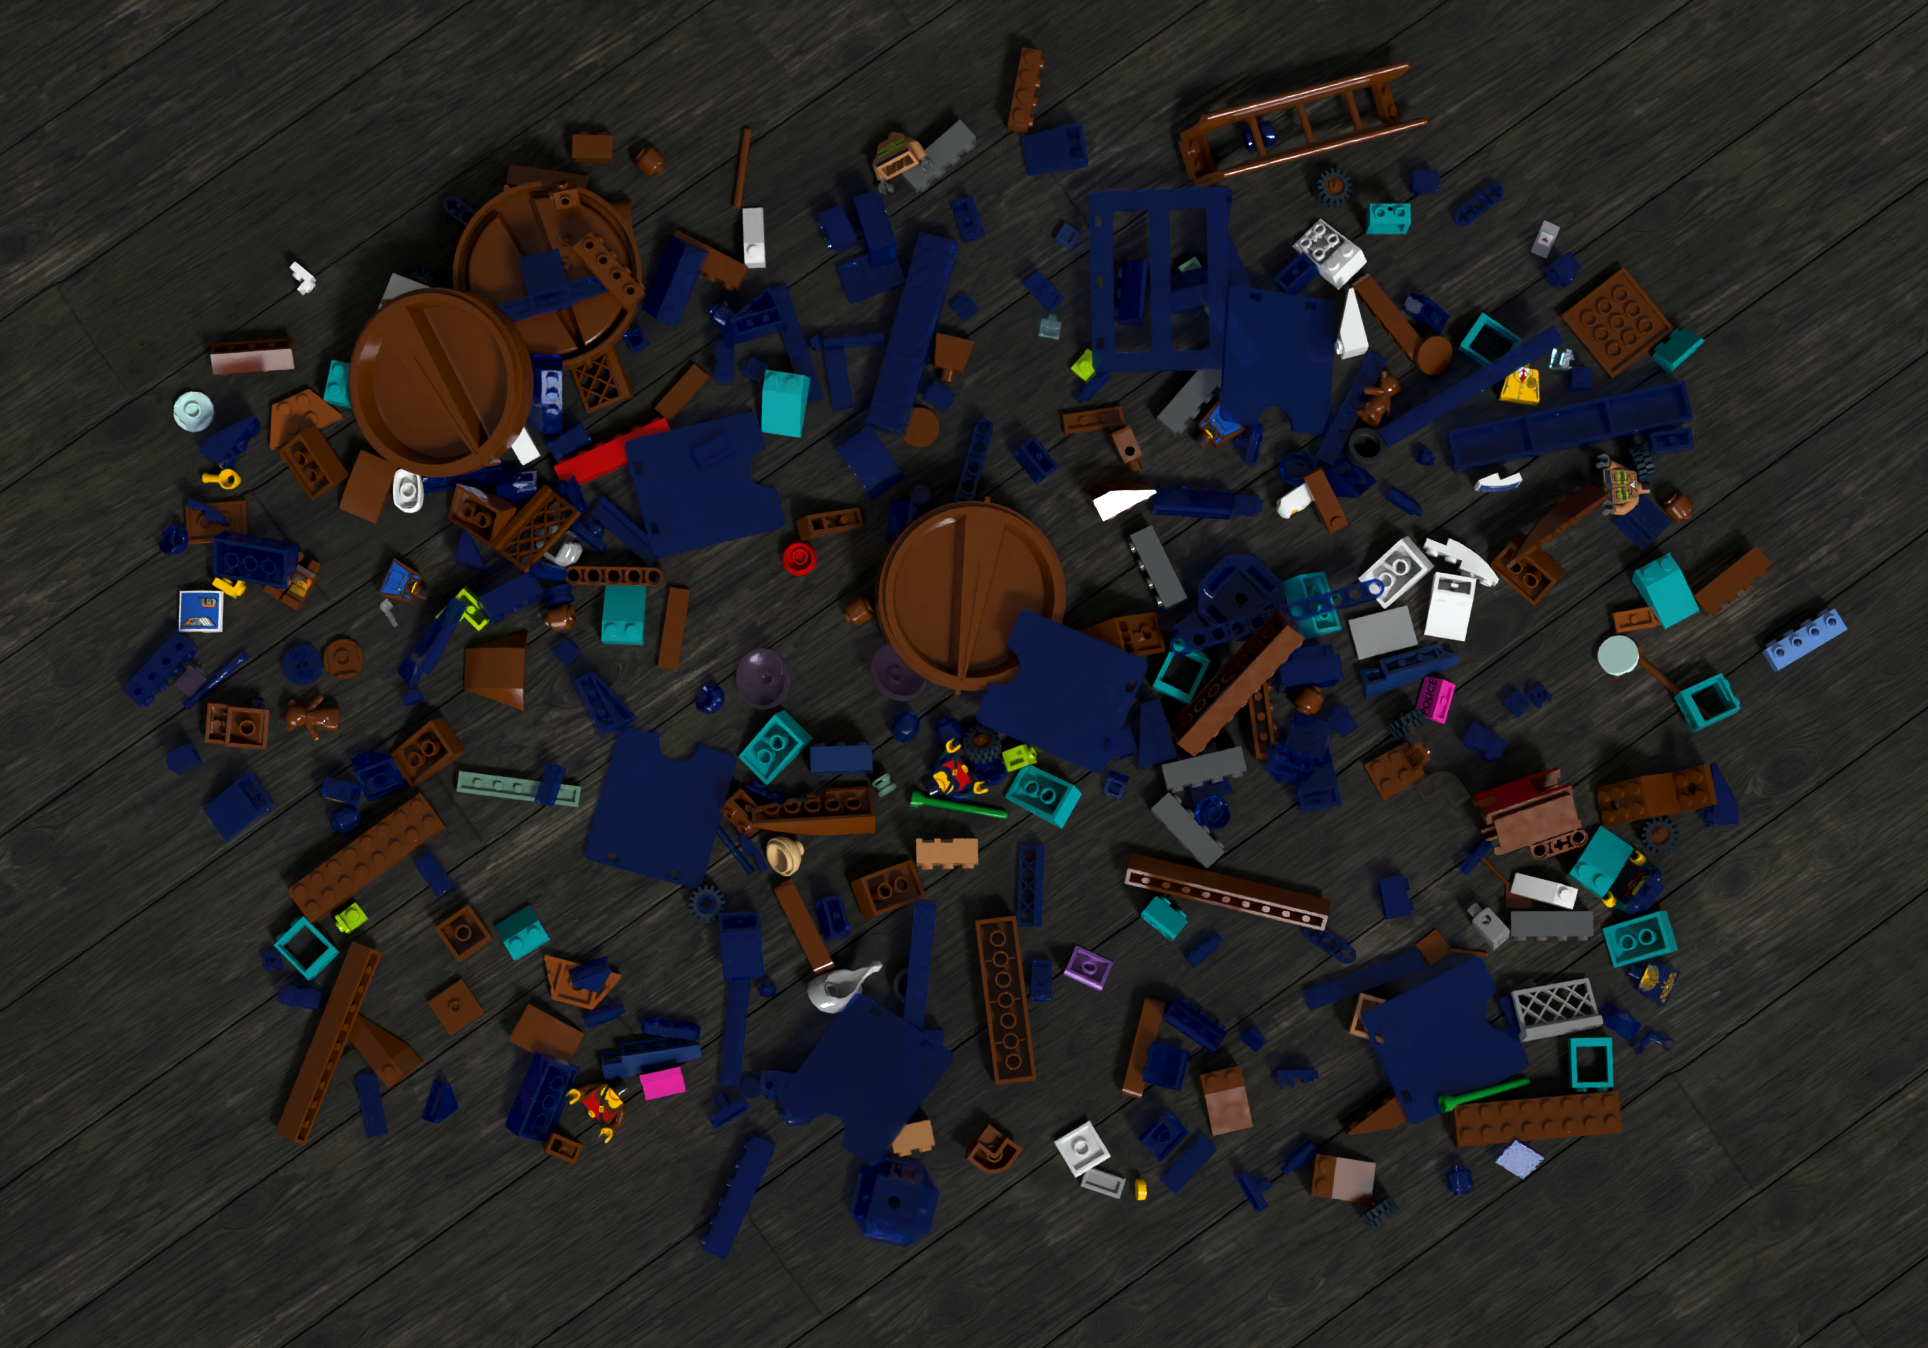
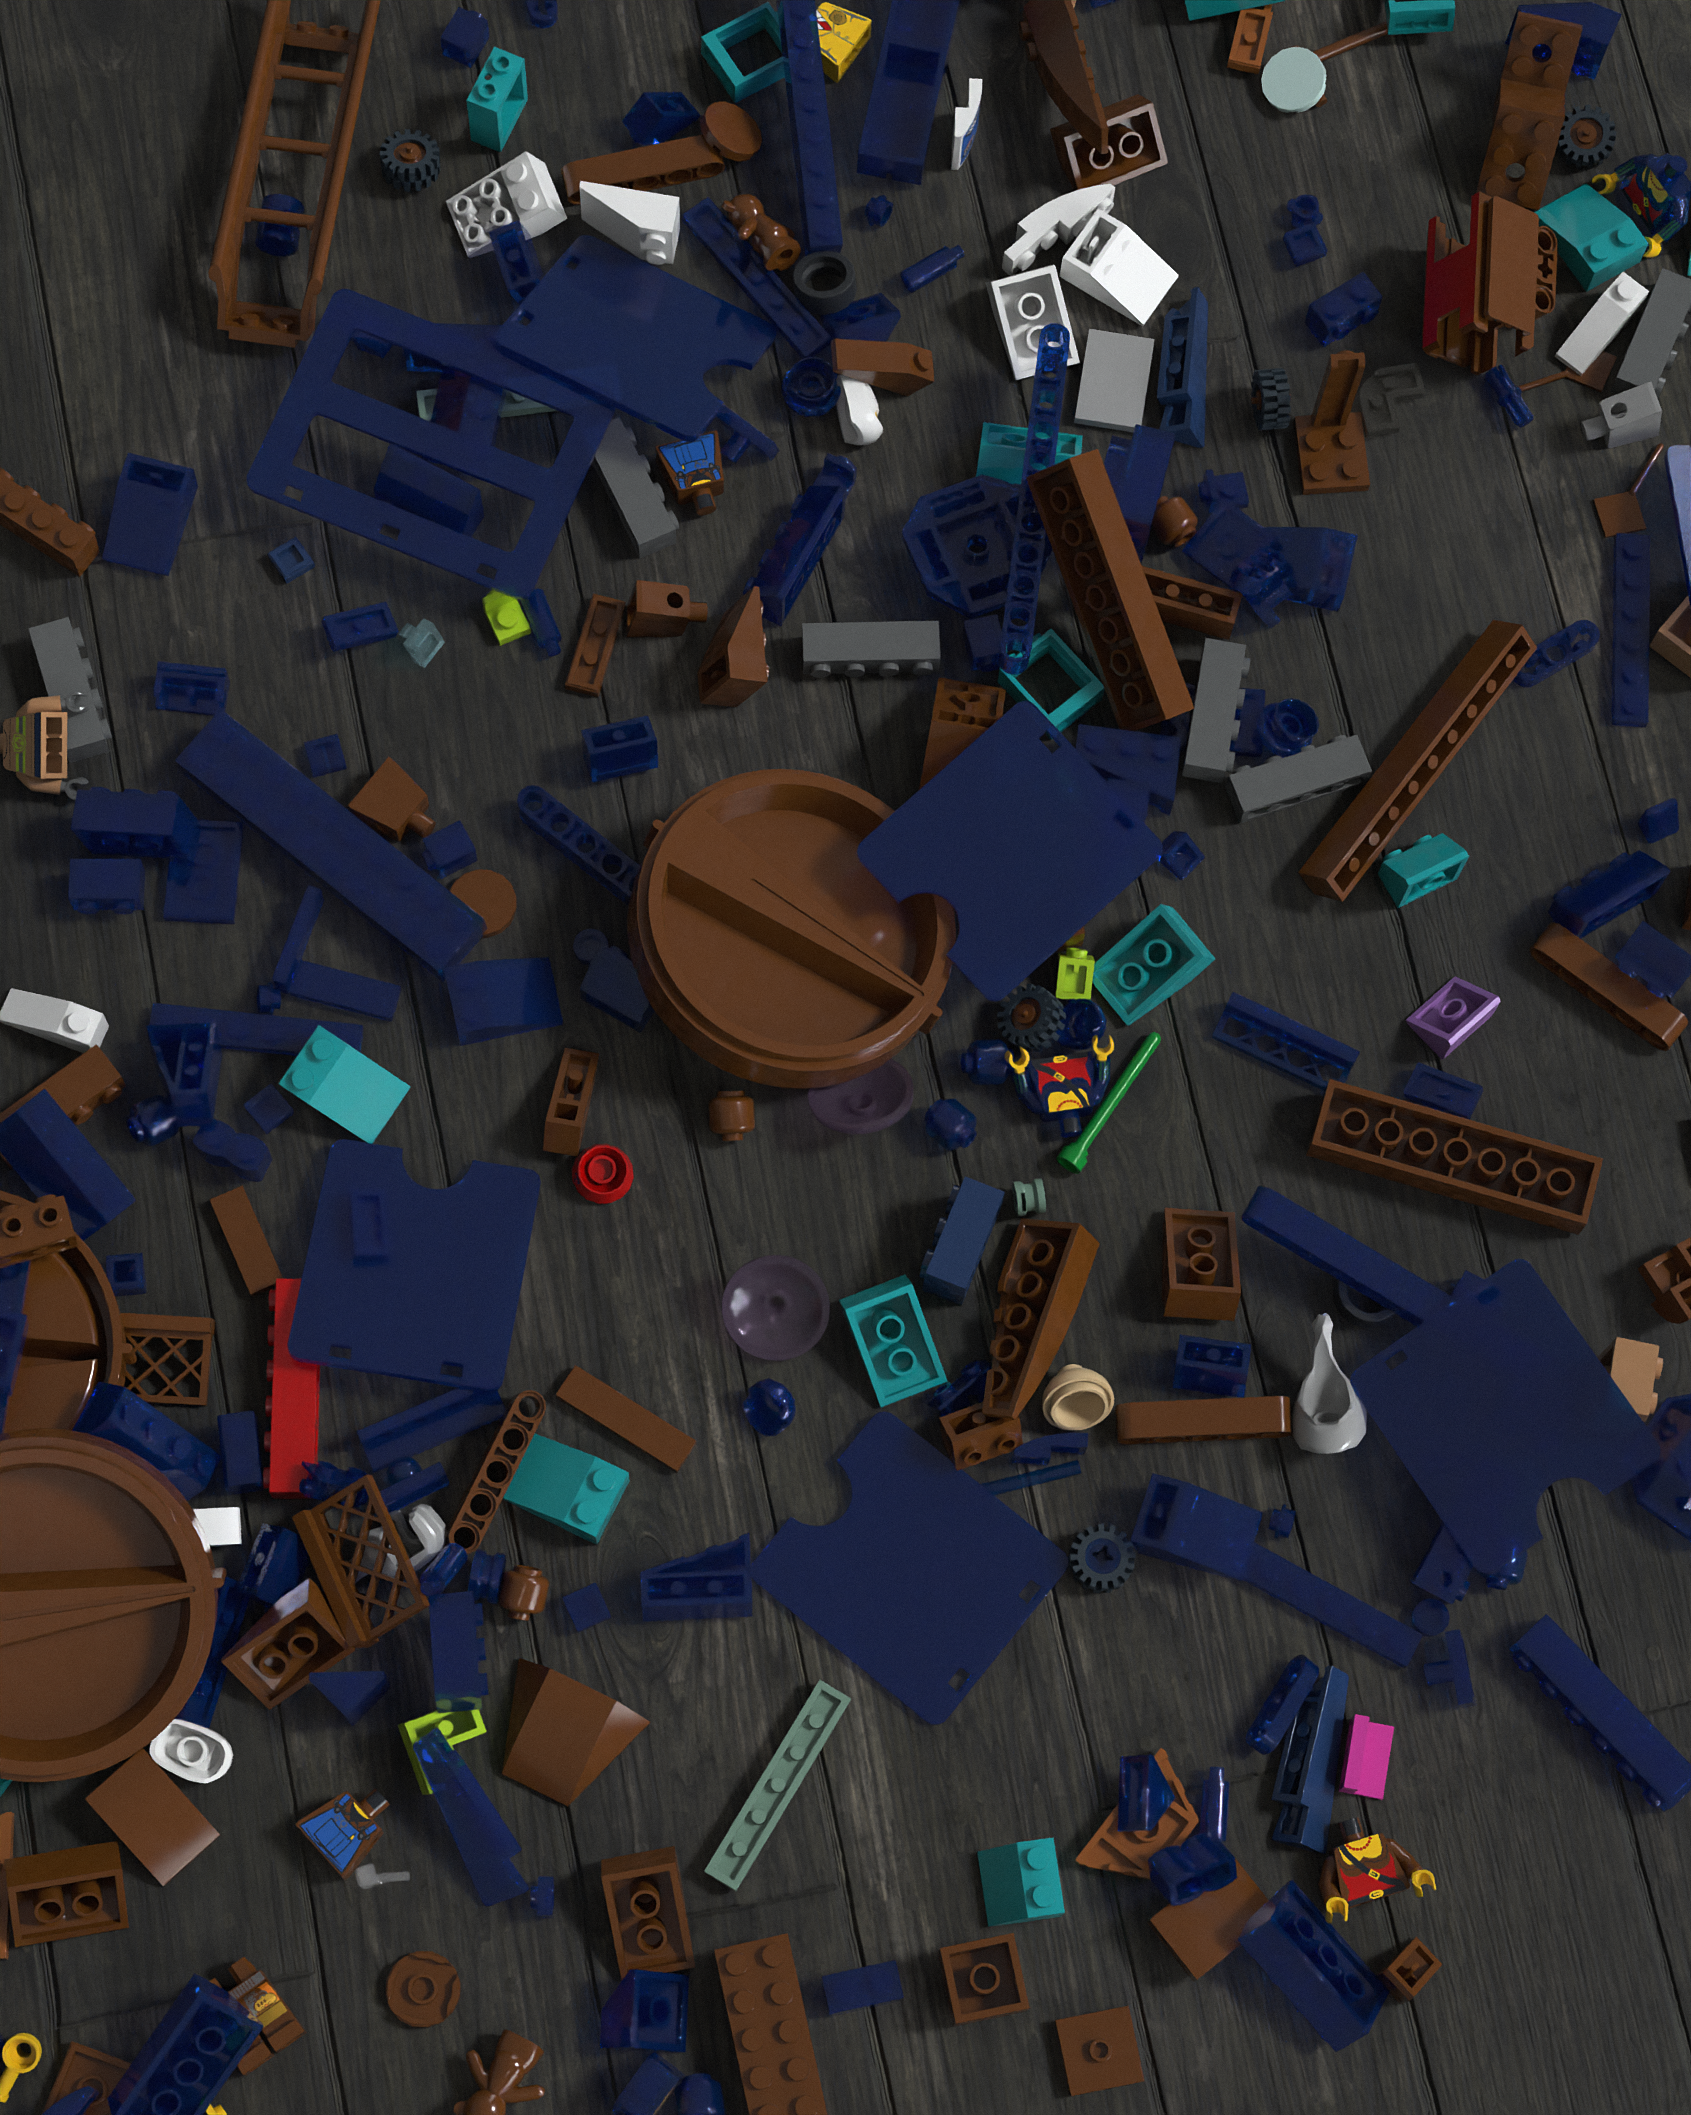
camera: 70 degrees left, 10 degrees down
clear blue plate [282,645,323,685] -> none
clear blue hinge [534,762,567,807] -> none
medium nougat wedge [916,839,978,870] -> none
clear blue cylinder [1185,934,1223,968] -> none
clear blue brick [1377,874,1414,920] -> none
dark pink panel [1416,677,1456,724] -> none
none -> clear blue brick [1148,1832,1237,1906]

